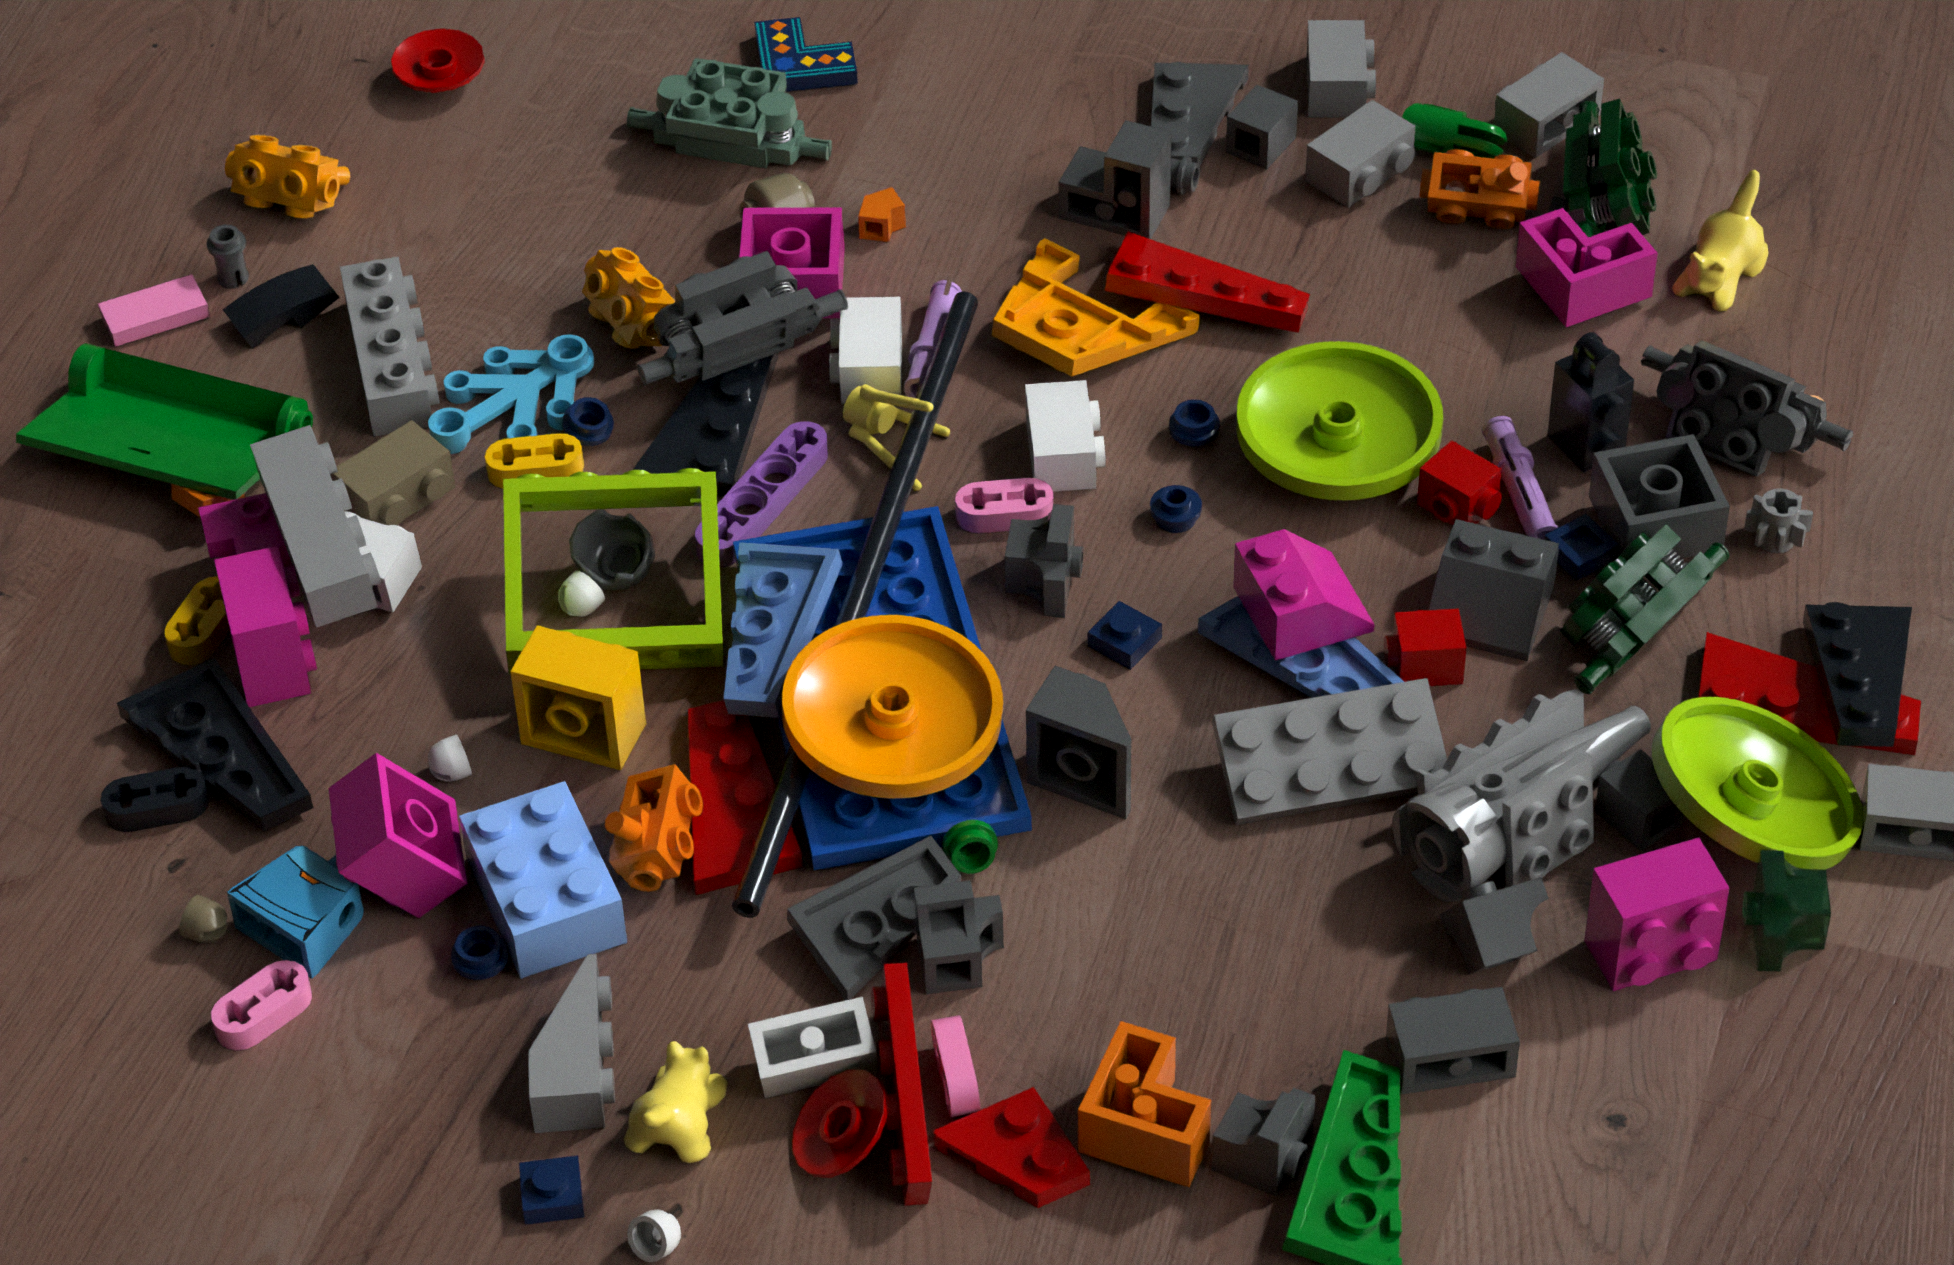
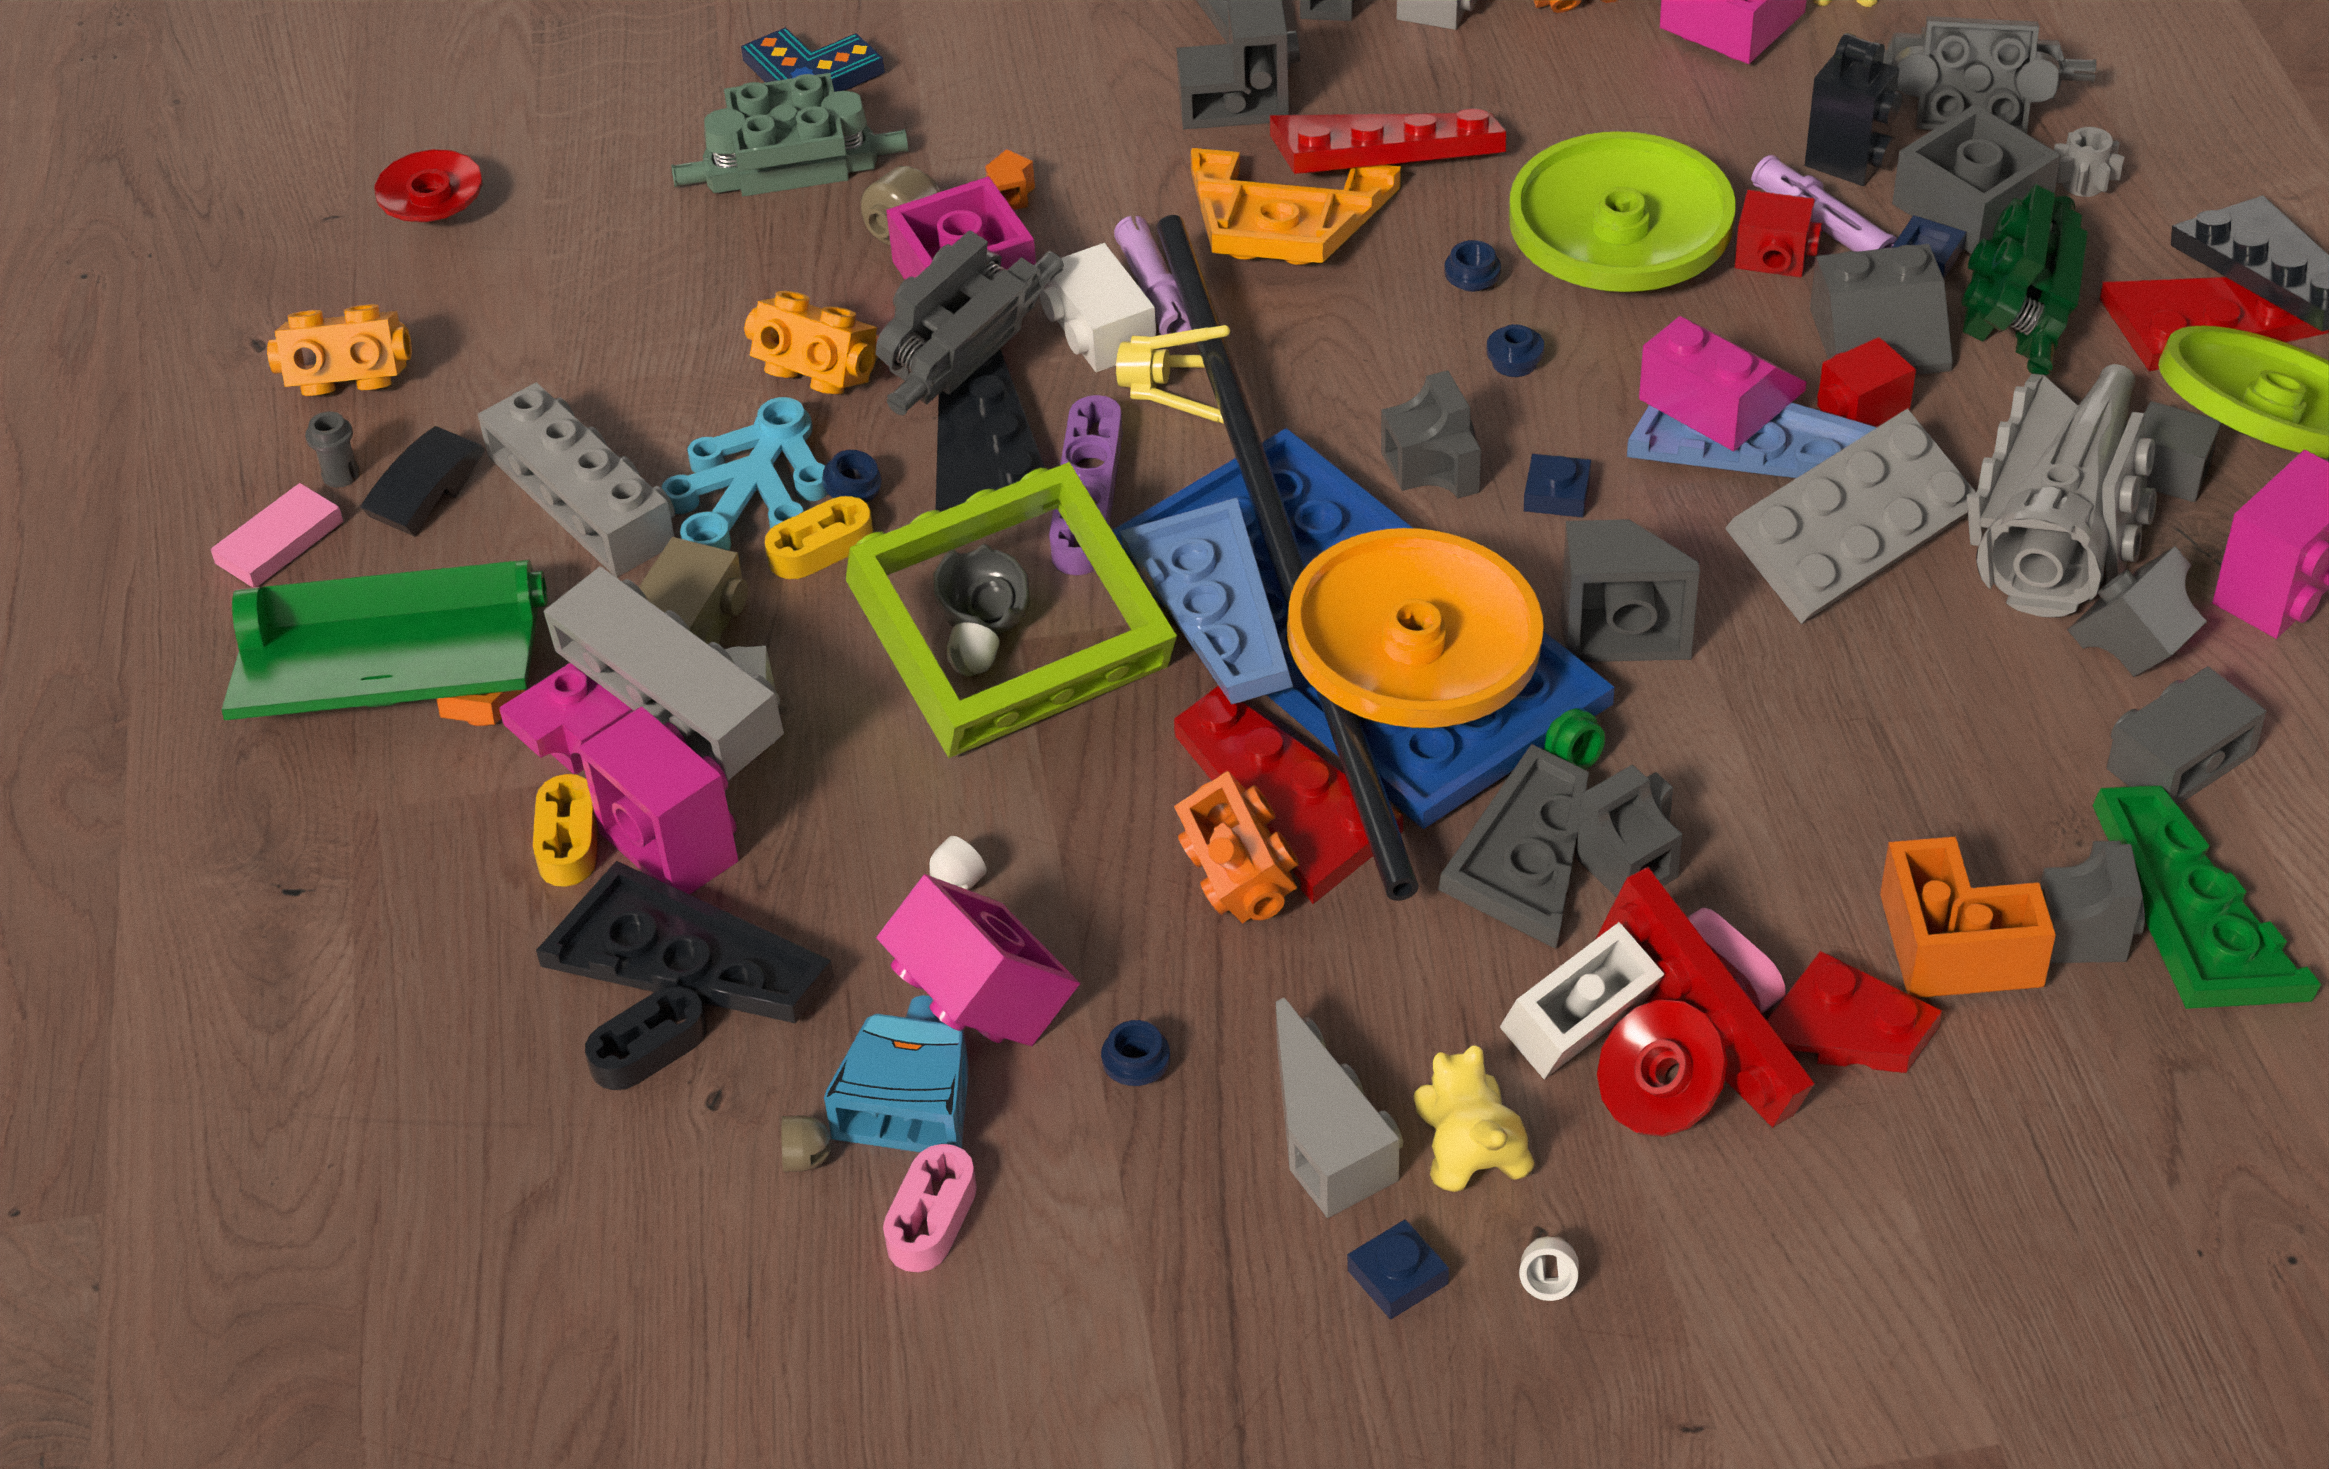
camera: 25 degrees left, 0 degrees up
light blue brick [459,781,627,979] -> none
yellow brick [510,625,646,770] -> none
bright pink beam [955,478,1053,533] -> none
white brick [1025,380,1106,492] -> none

